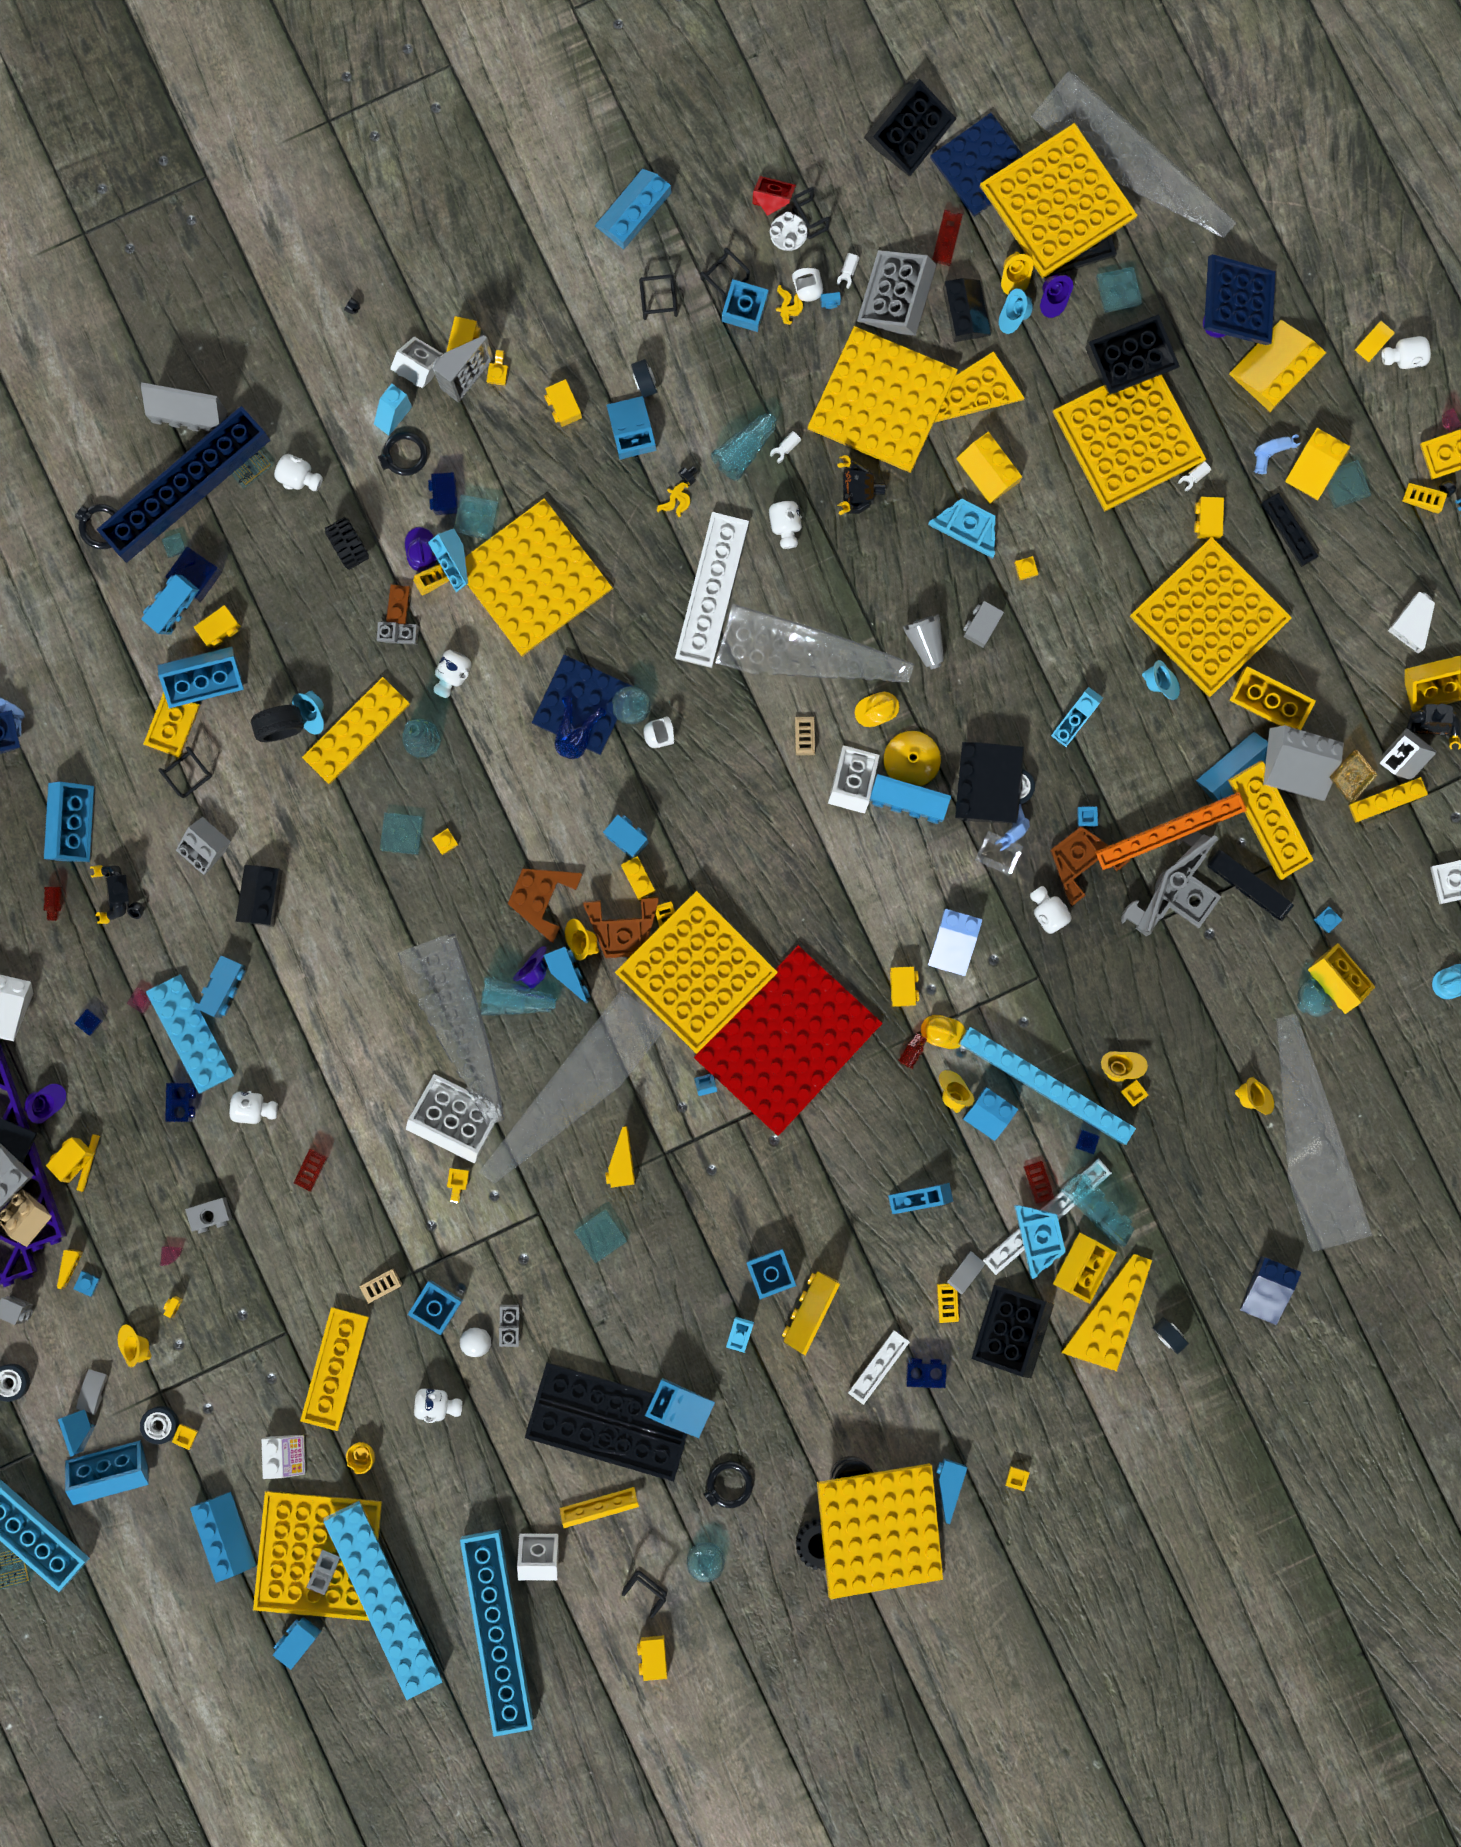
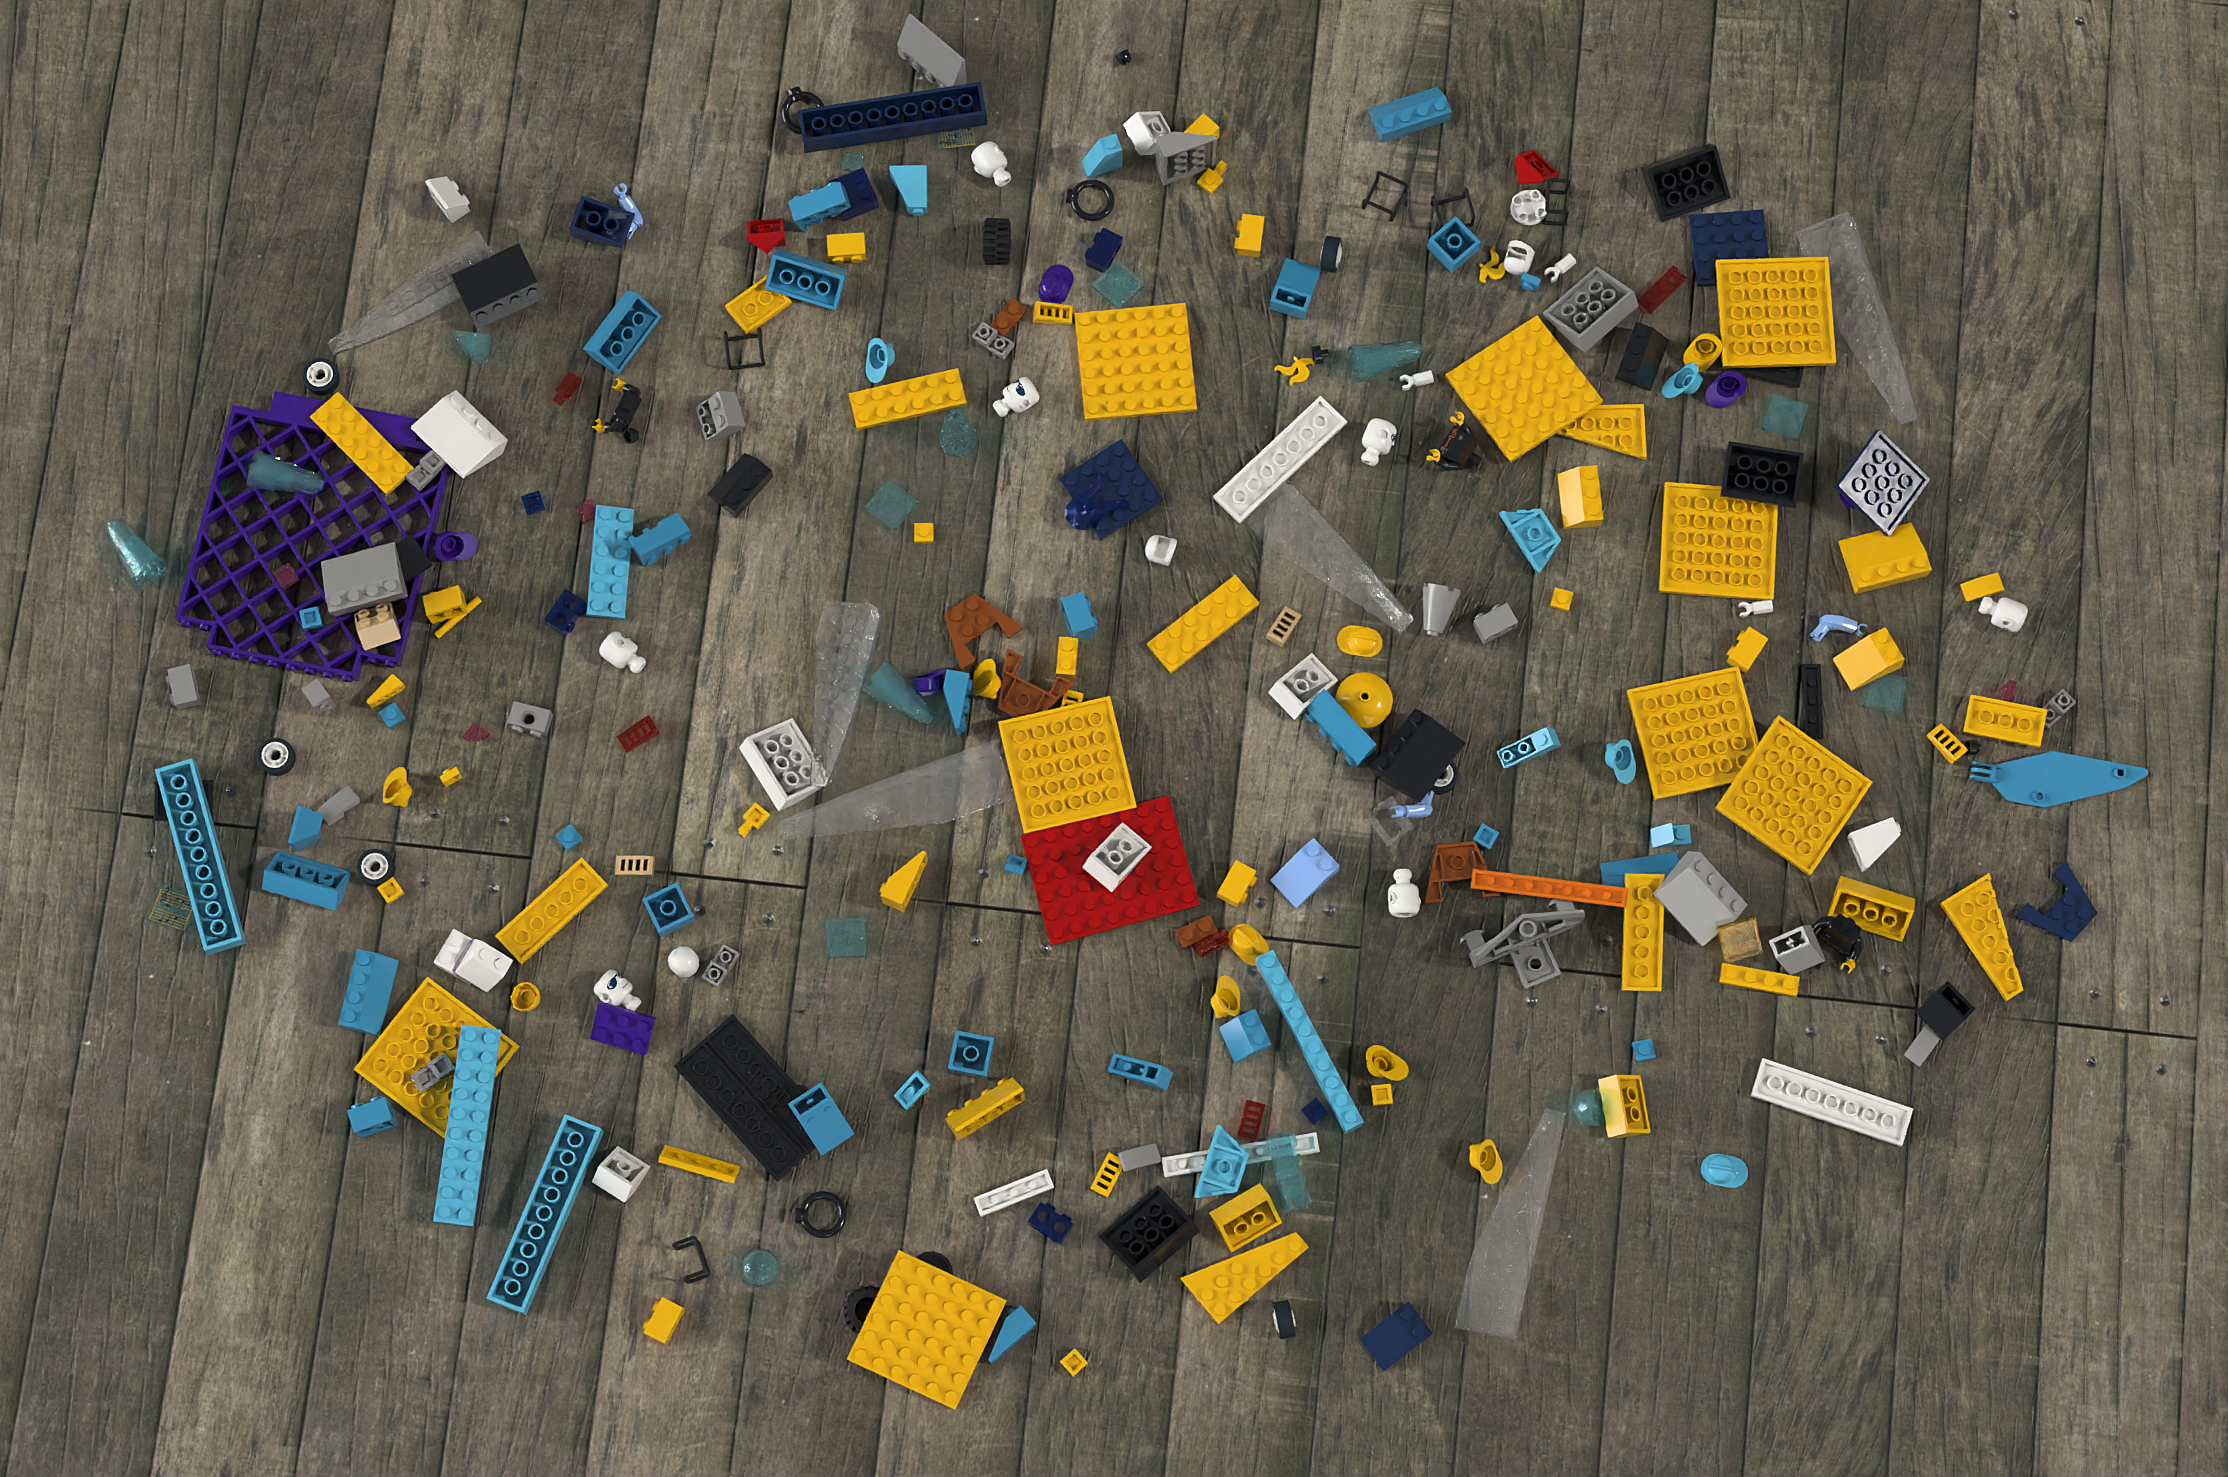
camera: 30 degrees right, 10 degrees down
black tyre [251,705,304,742] -> none
medium azure slope [428,528,468,592] -> none
clear light blue cylinder [612,686,651,724] -> none
black beam [1207,850,1294,921] -> none
yellow slope [1229,666,1316,730] -> none
none -> white slope [454,939,513,992]
none -> dark azure plate [556,824,583,852]
none -> dark purple plate [590,1001,656,1055]
none -> red slope [746,218,786,255]
none -> medium azure slope [889,165,927,216]
none -> white slope [1082,822,1152,892]
none -> yellow plate [1147,575,1259,674]
none -> dark orange plate [1175,915,1218,949]
none -> medium azure slope [1650,823,1692,848]
none -> yellow plate [1715,715,1873,876]

